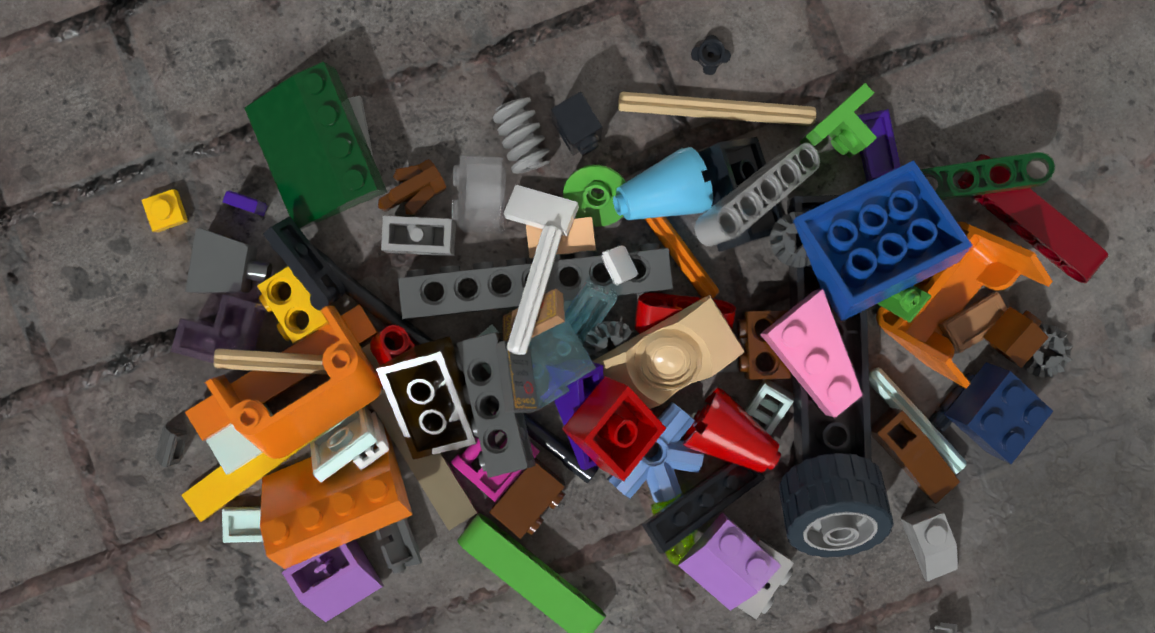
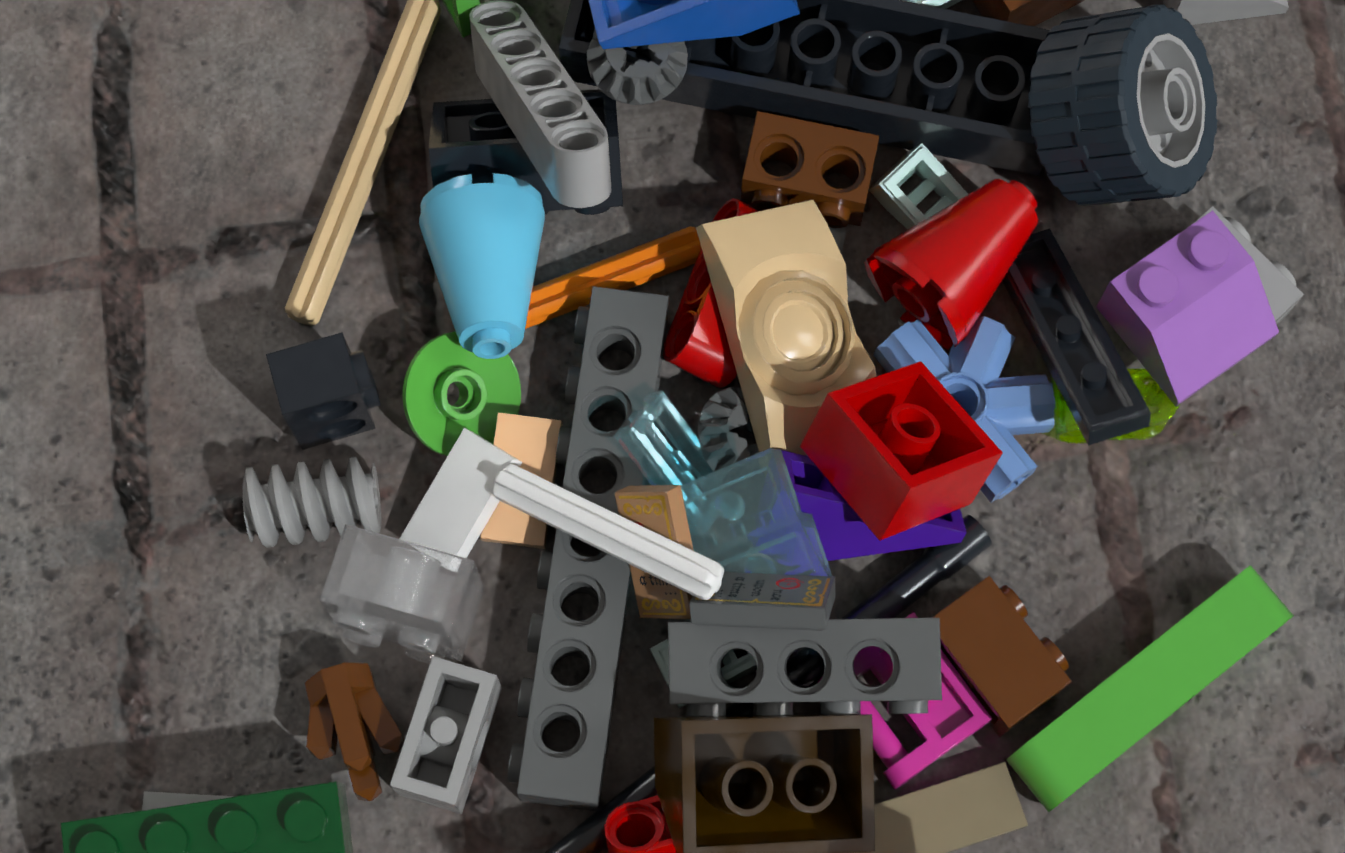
camera: 70 degrees left, 15 degrees down
white slope [601,245,638,285] -> none
black plate [691,35,731,75] -> none
bright pink wedge [760,289,862,418] -> none

